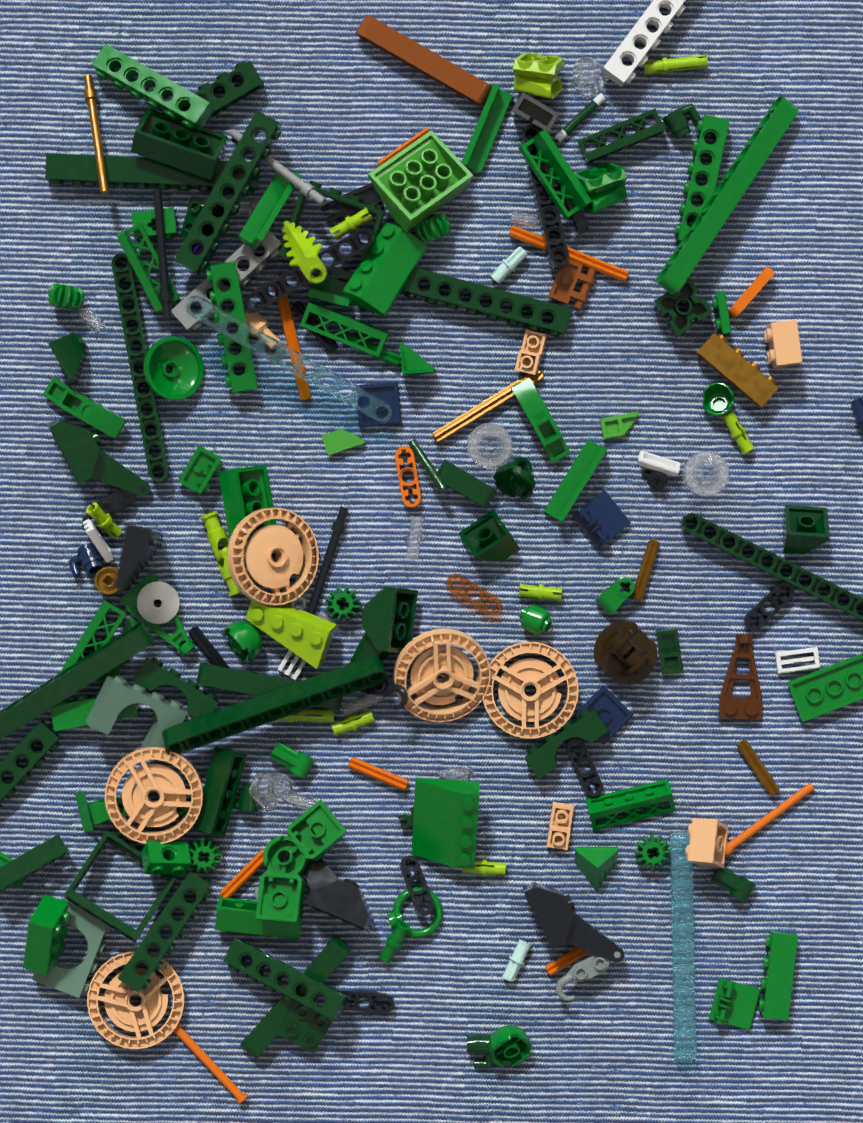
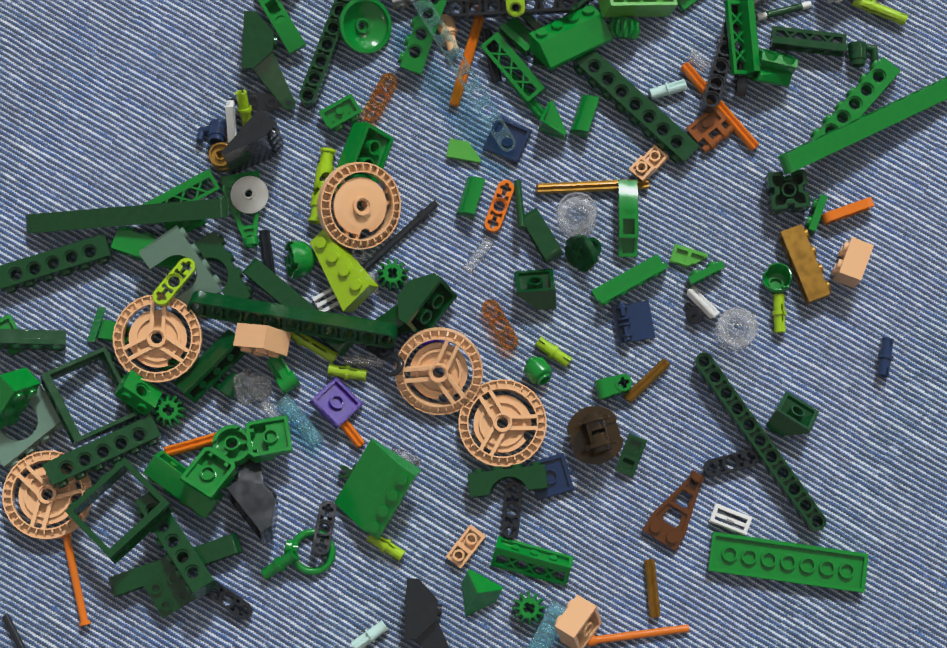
camera: 25 degrees right, 10 degrees down
none -> dark green window [65,458,174,564]
none -> lime beam [152,258,196,307]
none -> light nougat brick [233,323,291,358]
none -> clear light blue axle [275,394,325,449]
none -> dark purple tile [309,377,363,430]
none -> clear orange beam [362,73,398,124]
none -> green brick [456,176,485,219]
none -> green brick [569,95,600,138]
none -> green plate [686,260,725,288]

